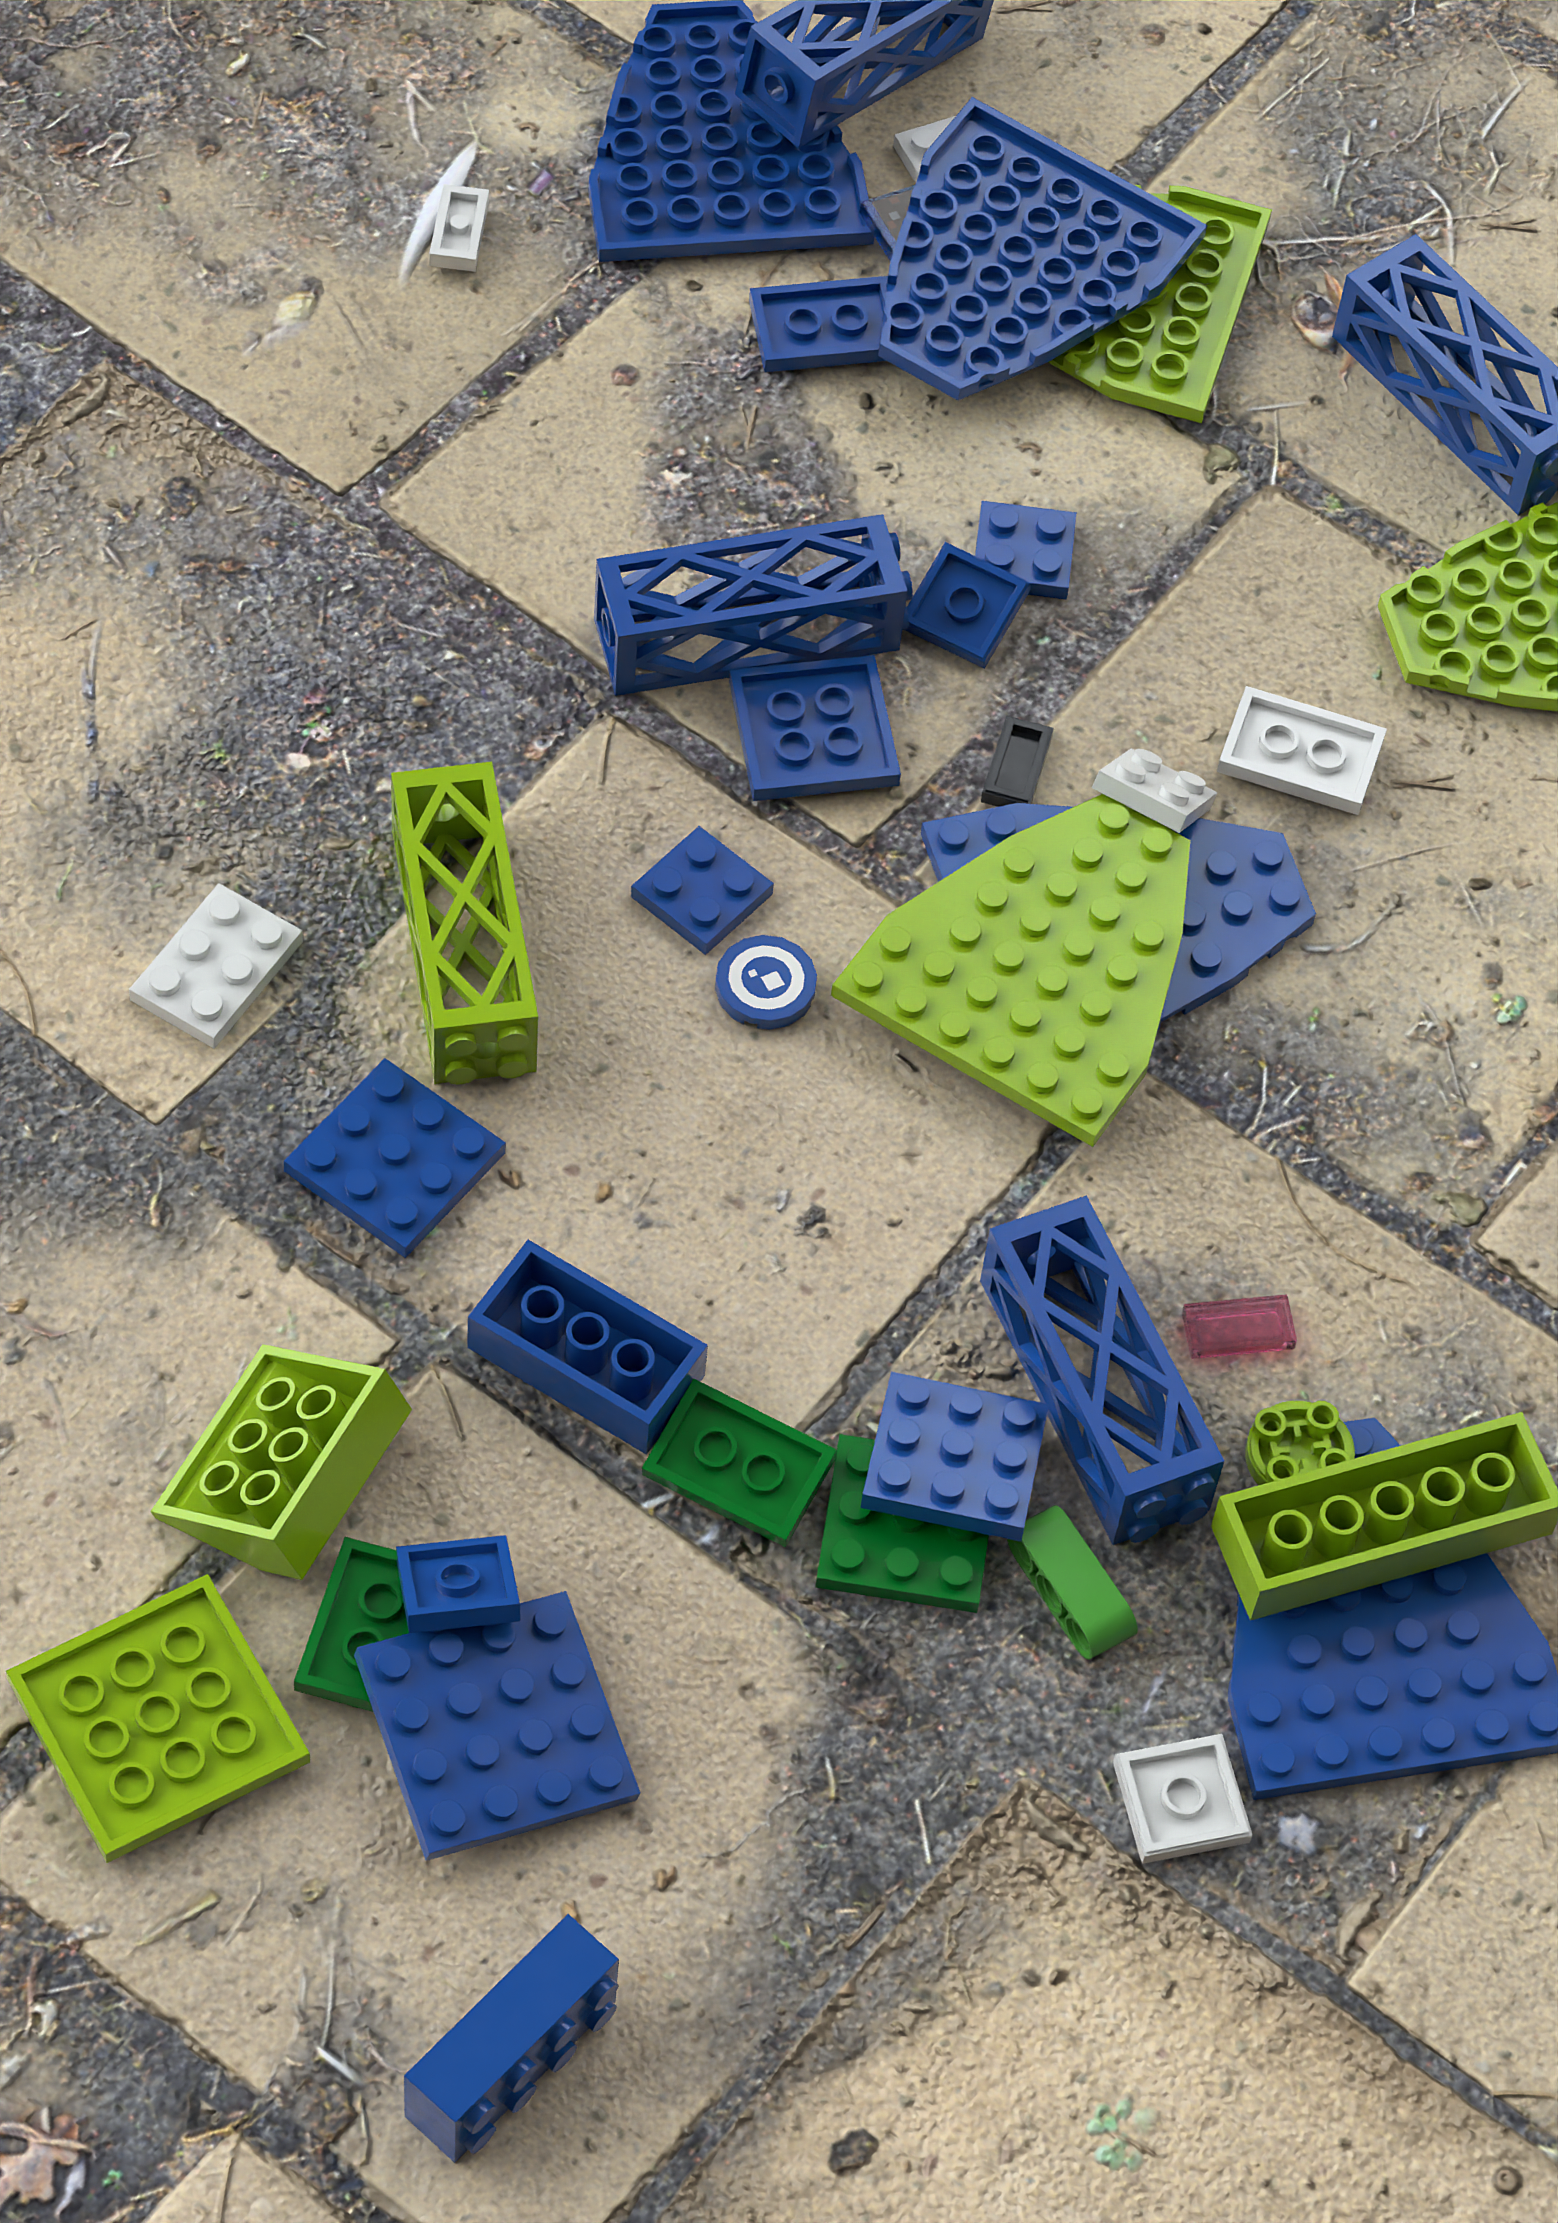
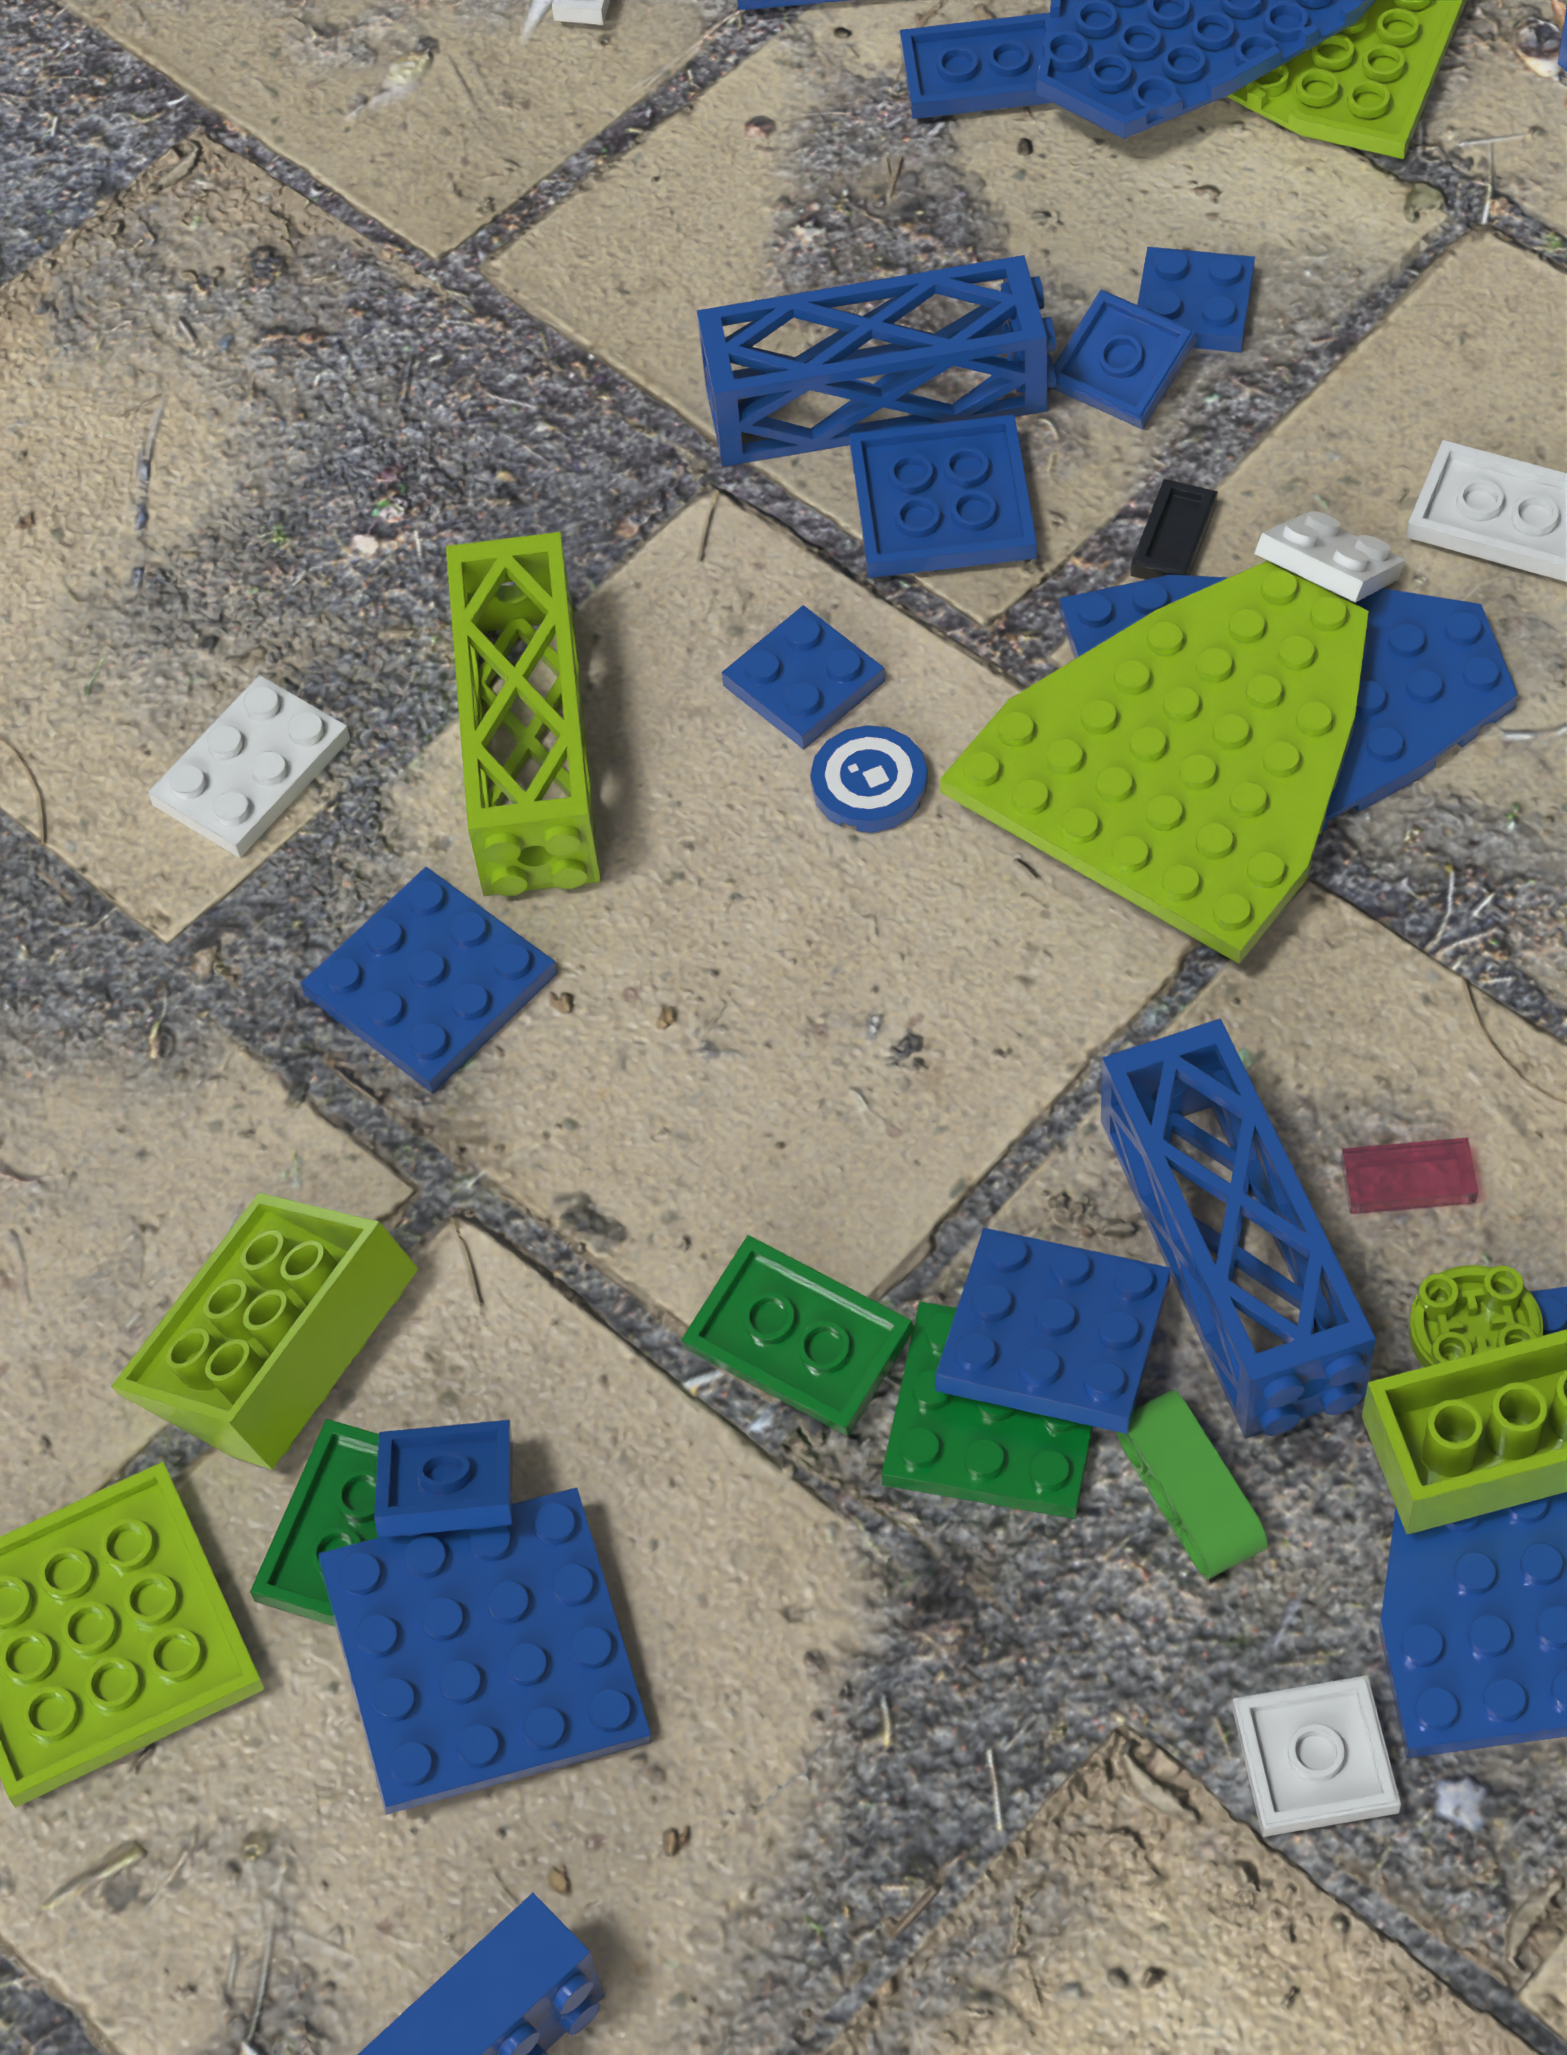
camera: 15 degrees right, 0 degrees up
blue brick [467,1239,708,1455] -> none

